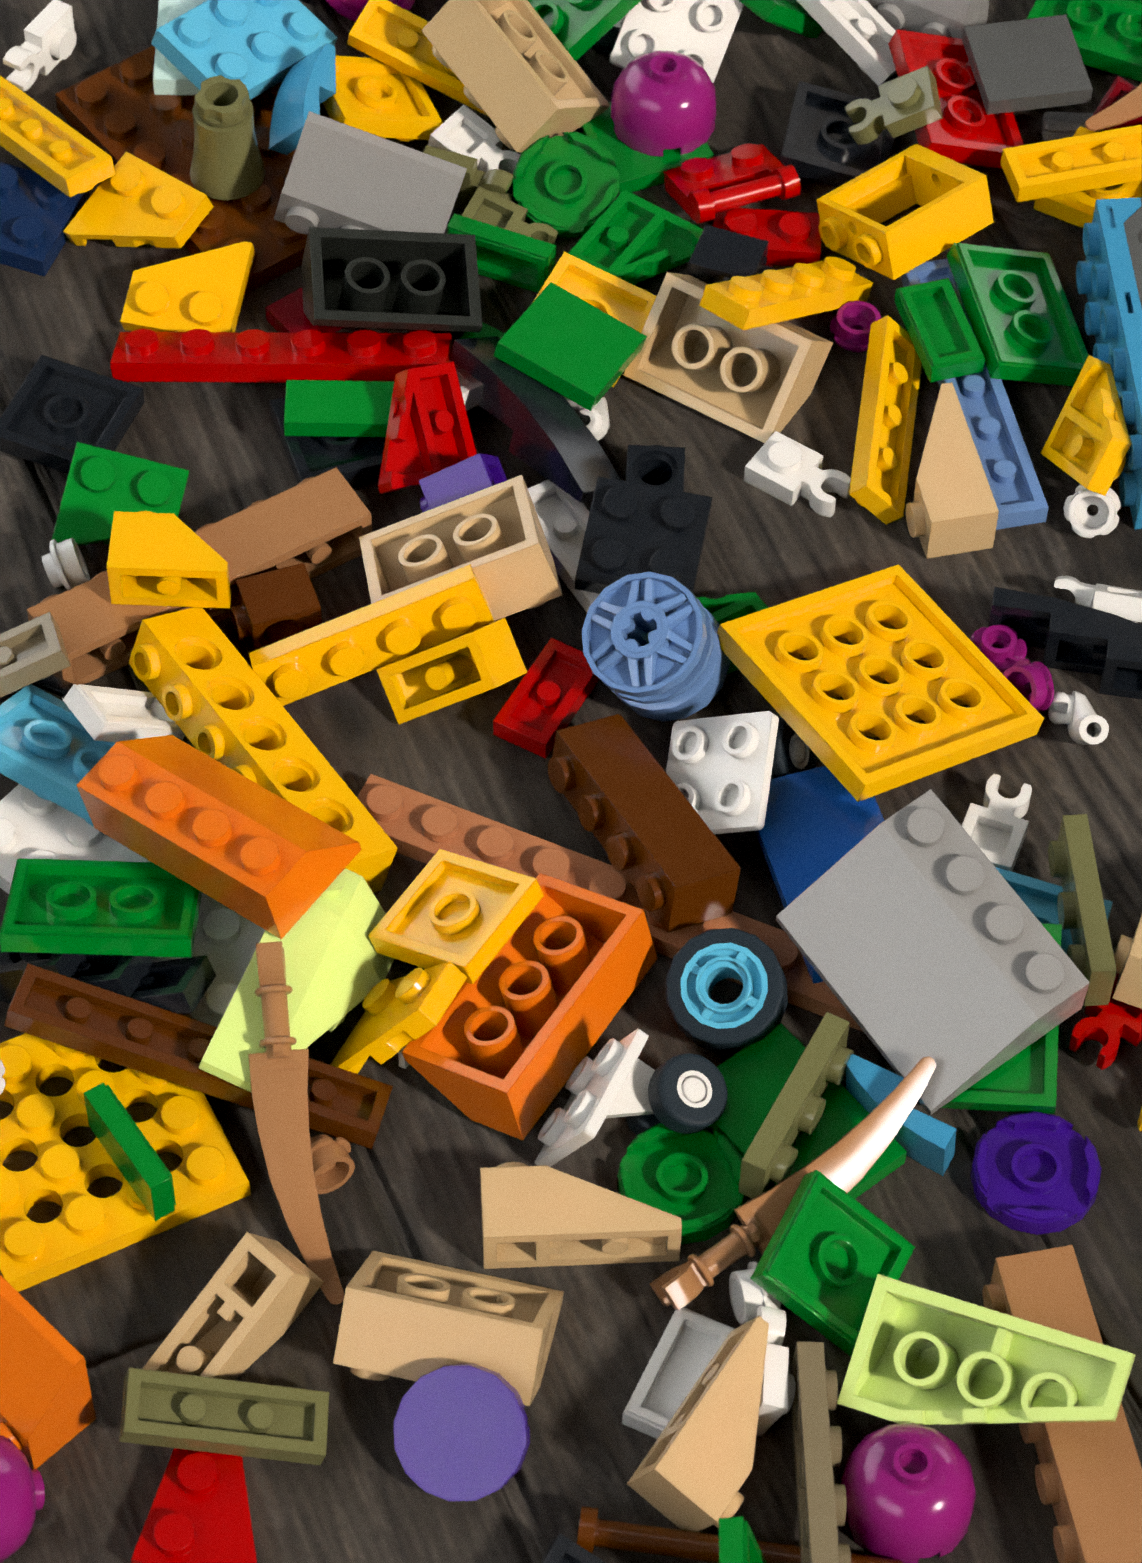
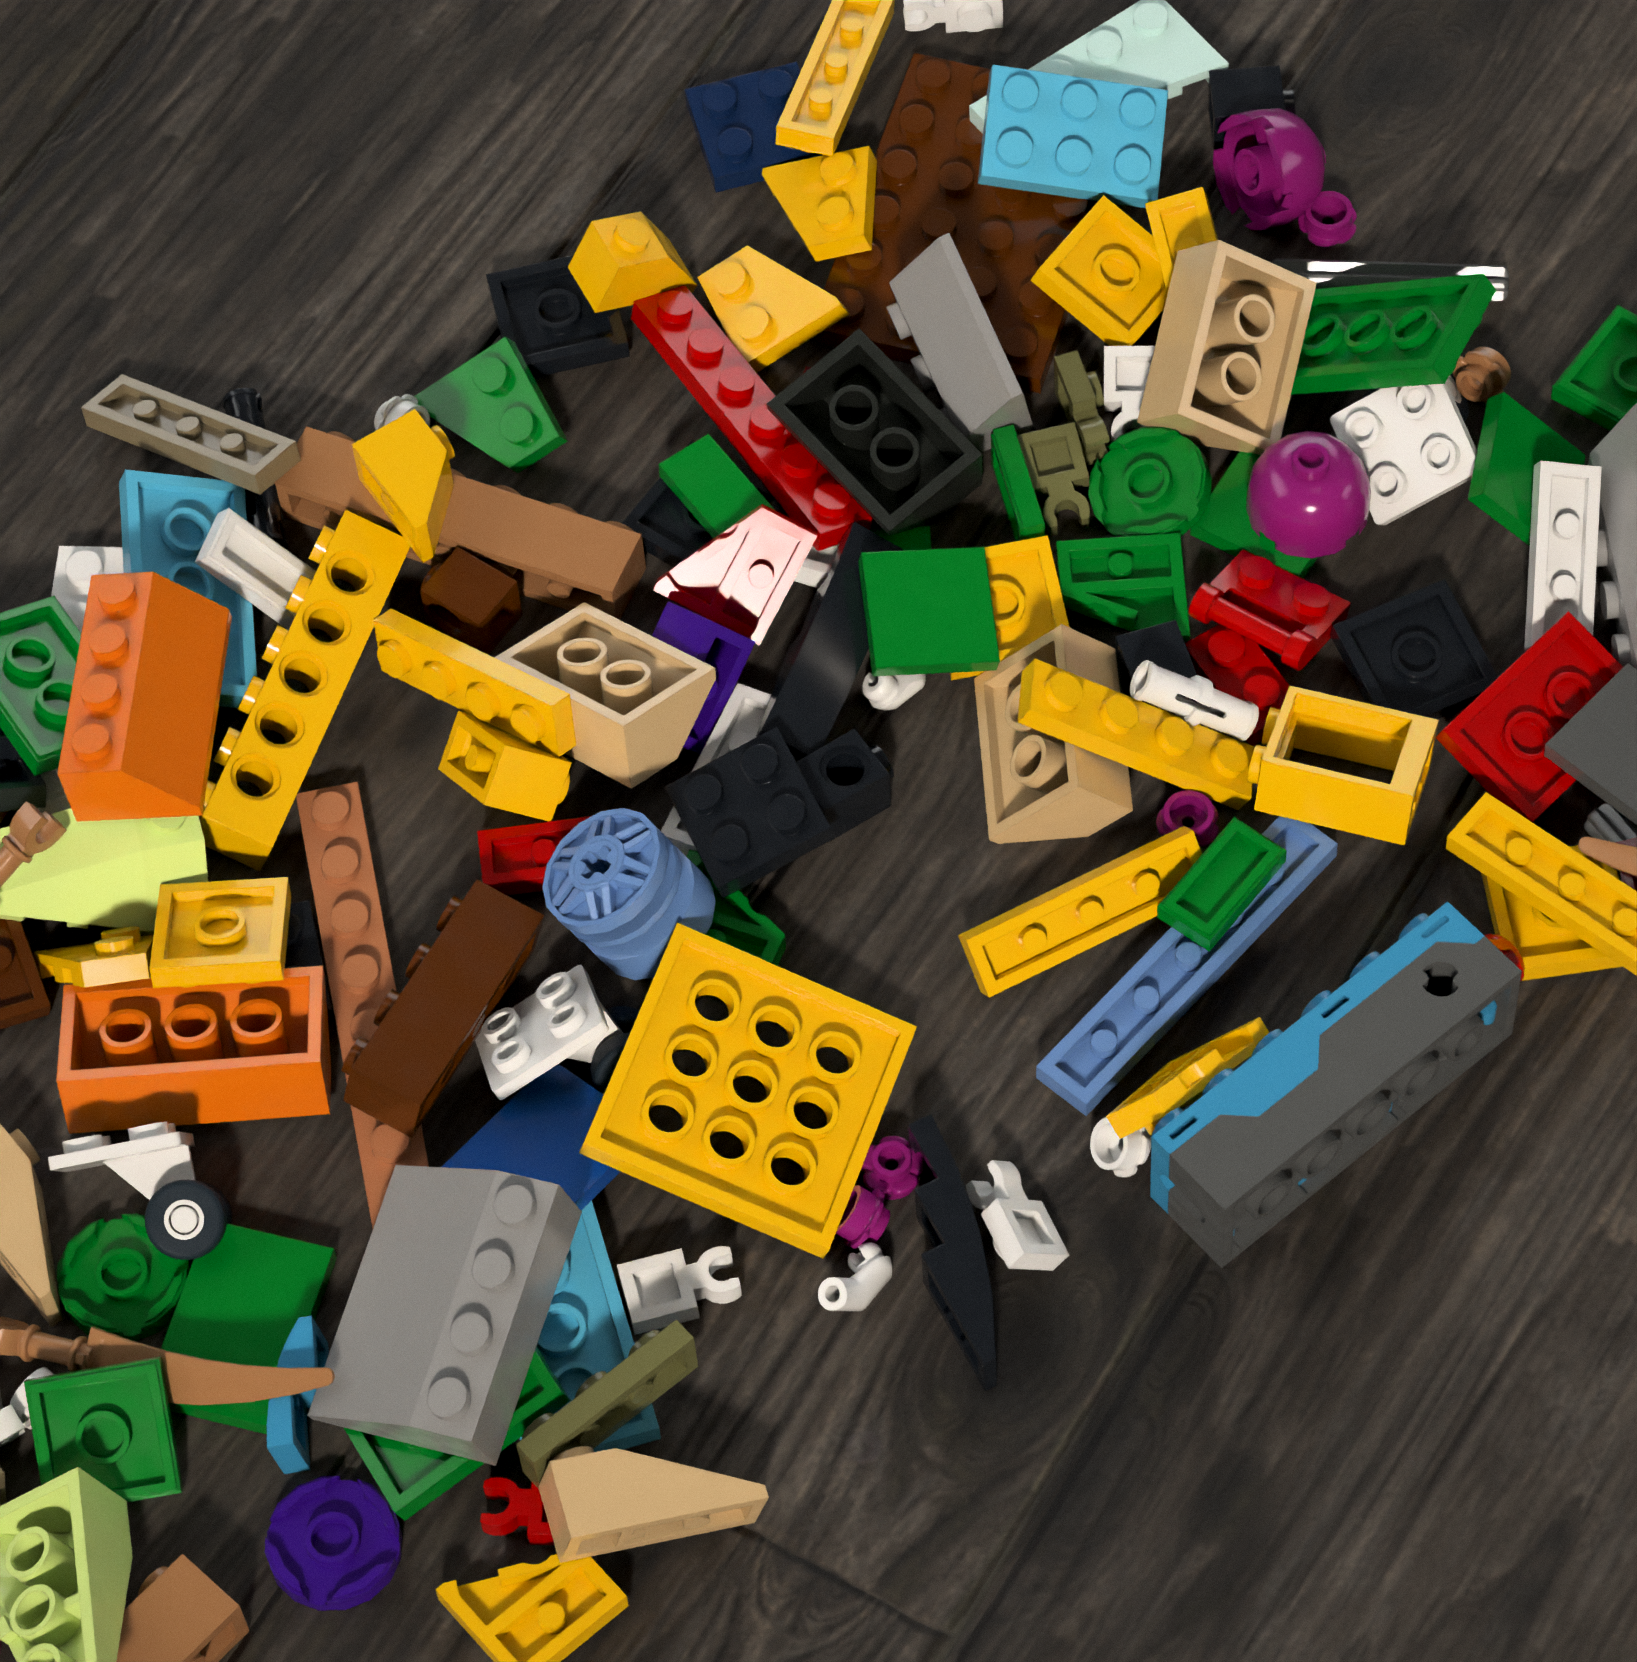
camera: 60 degrees right, 5 degrees up
olive plant [190,75,266,200] -> none
dark azure slope [269,43,336,155] -> none
wheel [665,928,788,1054] -> none
olive plate [738,1012,854,1199] -> none
white plate [744,431,851,517] -> none
olive plate [845,66,943,145] -> none
tan slope [906,382,999,559] -> none
green tile [946,243,1088,386] -> none
none -> yellow slope [568,211,697,313]
none -> white pin [1130,660,1259,742]

